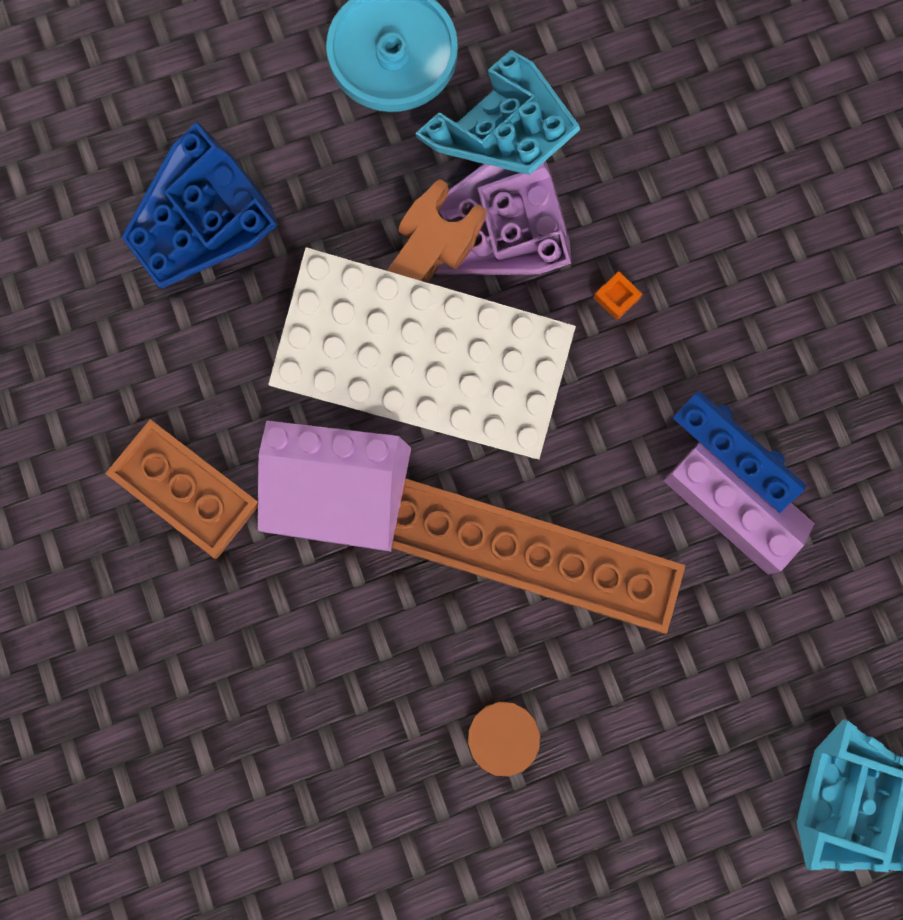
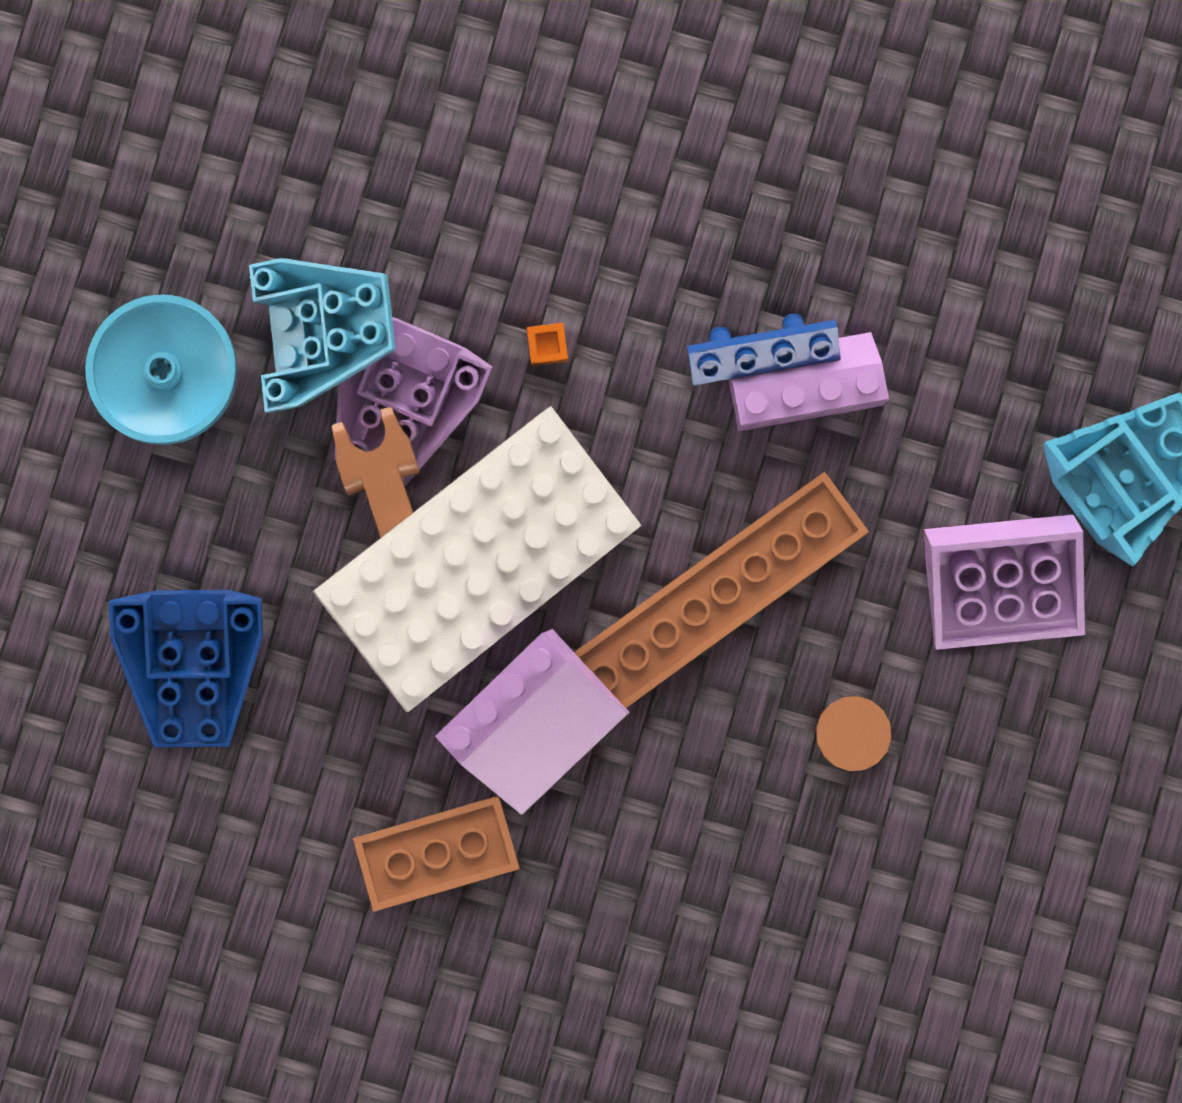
camera: 50 degrees left, 5 degrees up
none -> lavender slope [924,515,1085,650]

